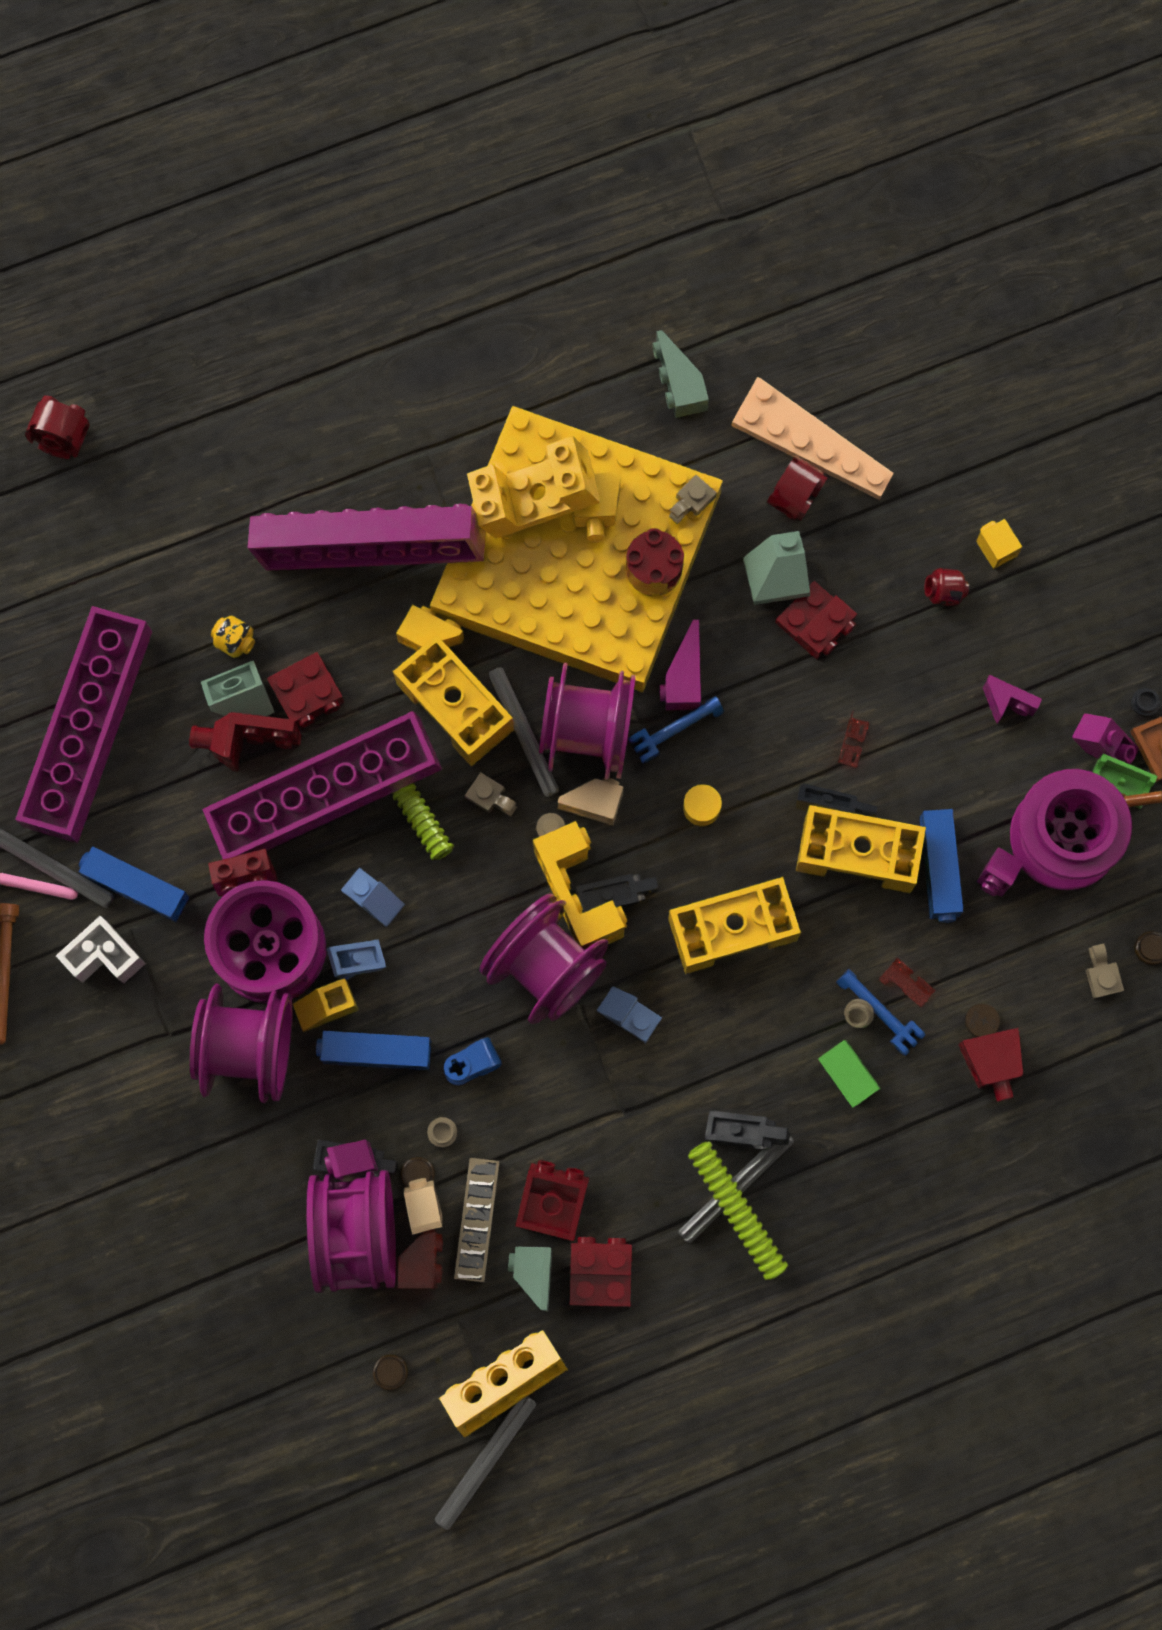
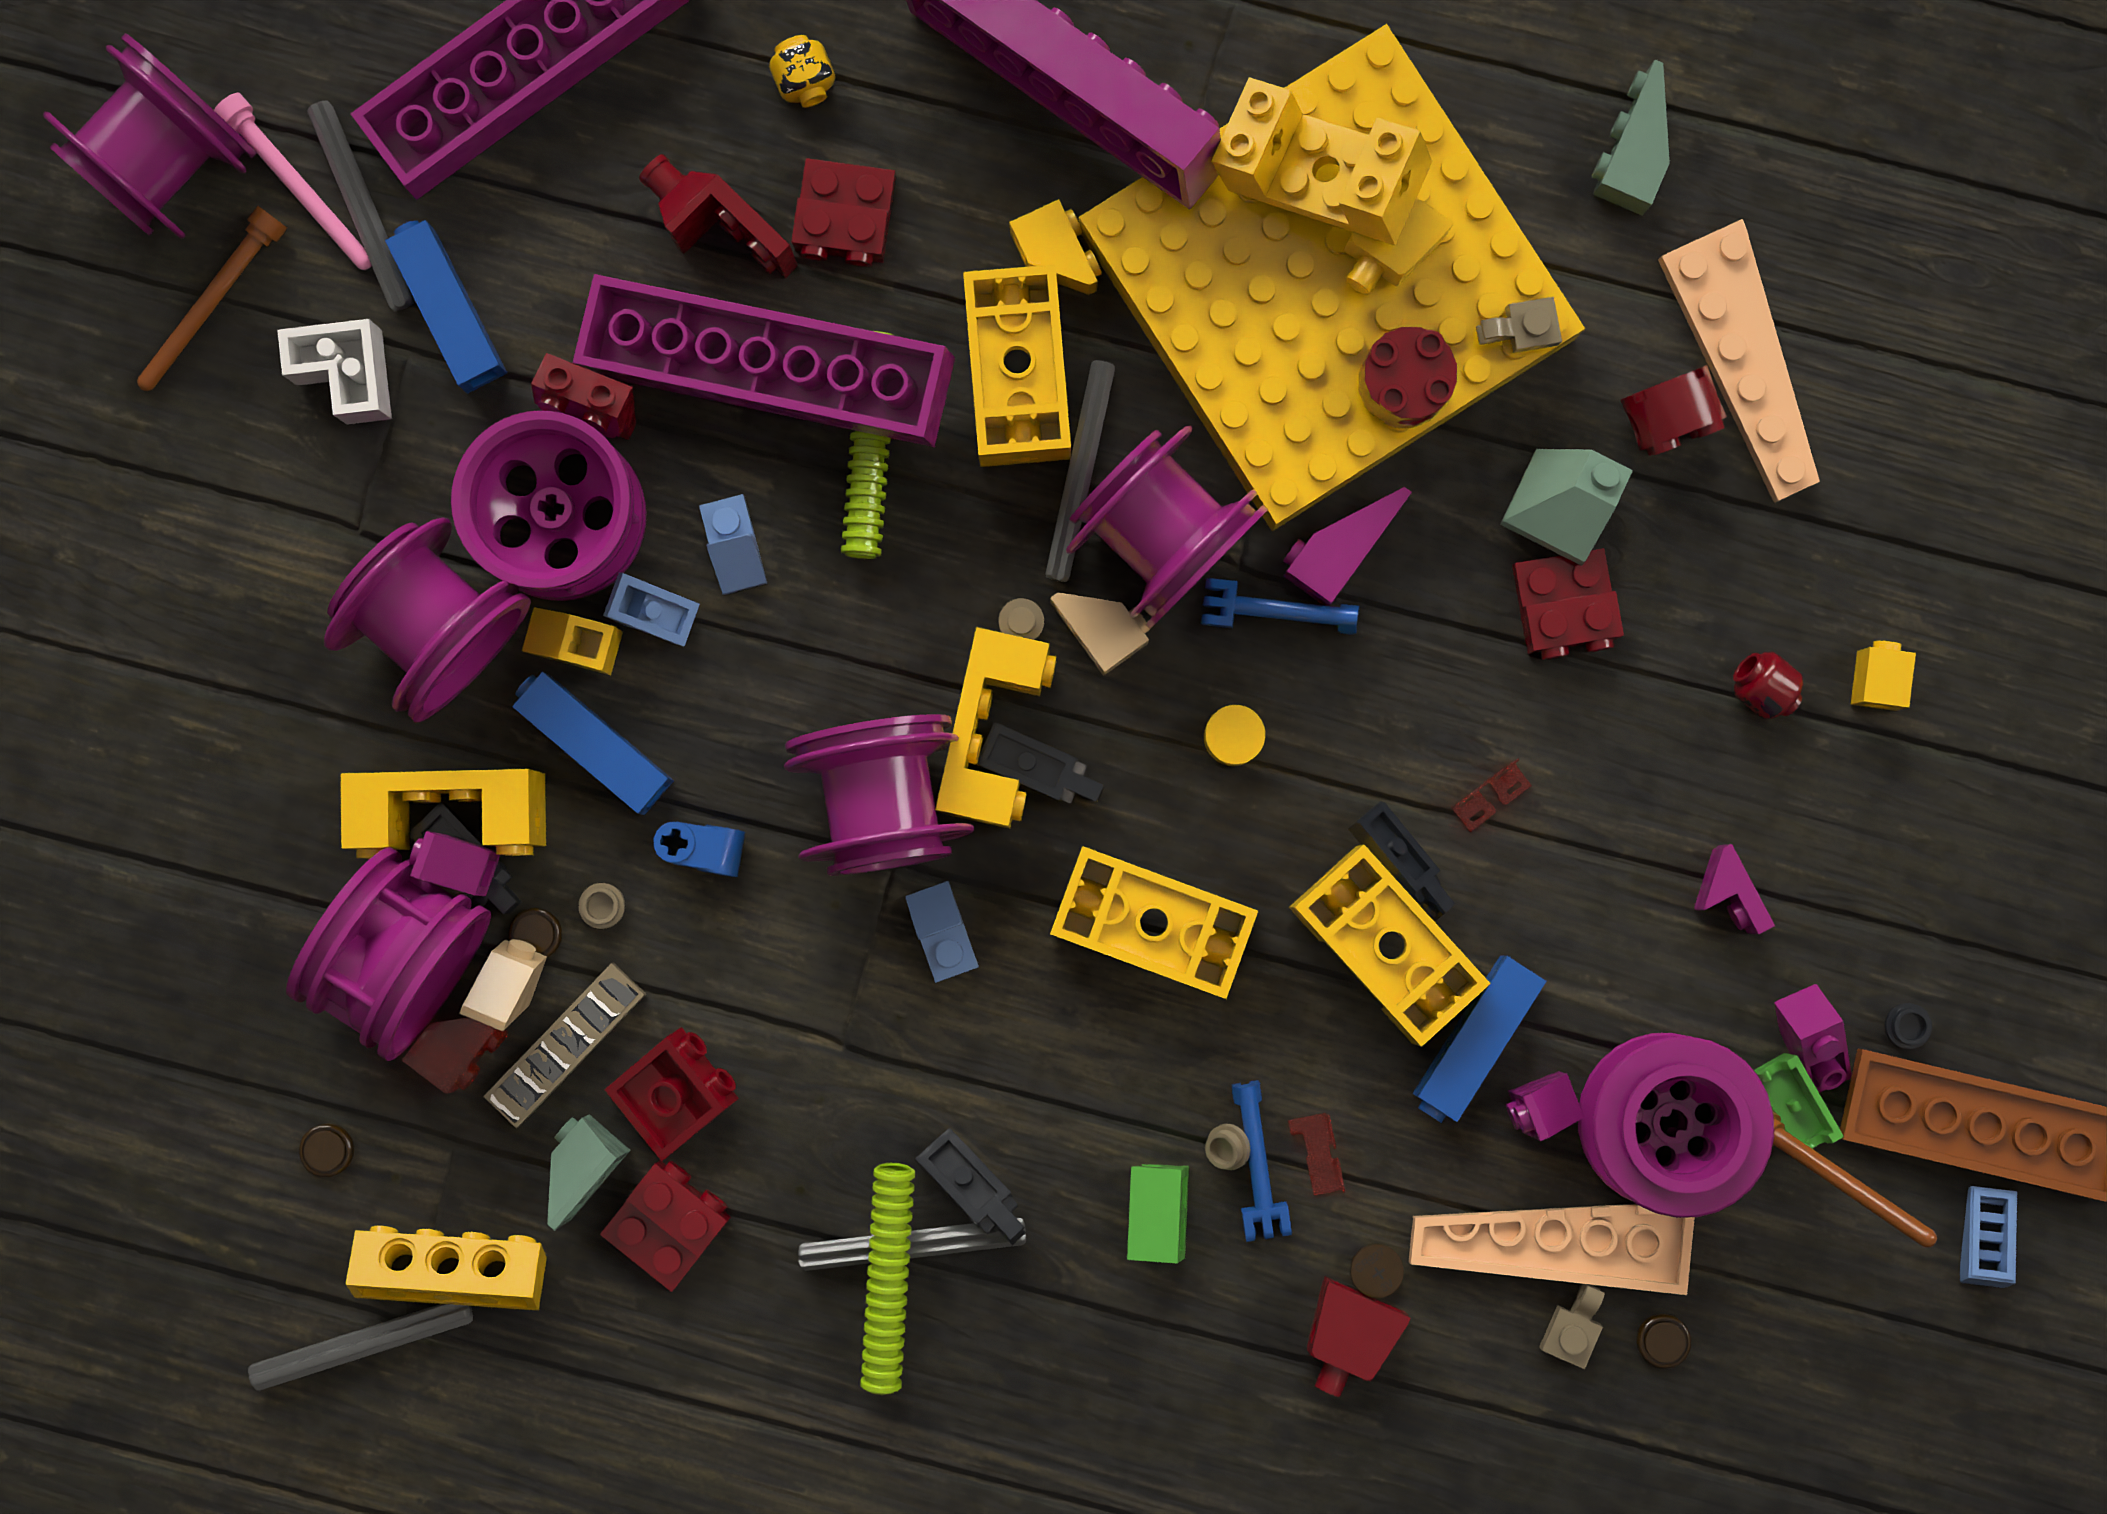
camera: 35 degrees right, 10 degrees up
sand green slope [201,660,275,717] -> none
dark tan plate [465,772,517,817] -> none
none -> yellow plate [341,769,546,859]
none -> light nougat wing [1409,1204,1695,1295]

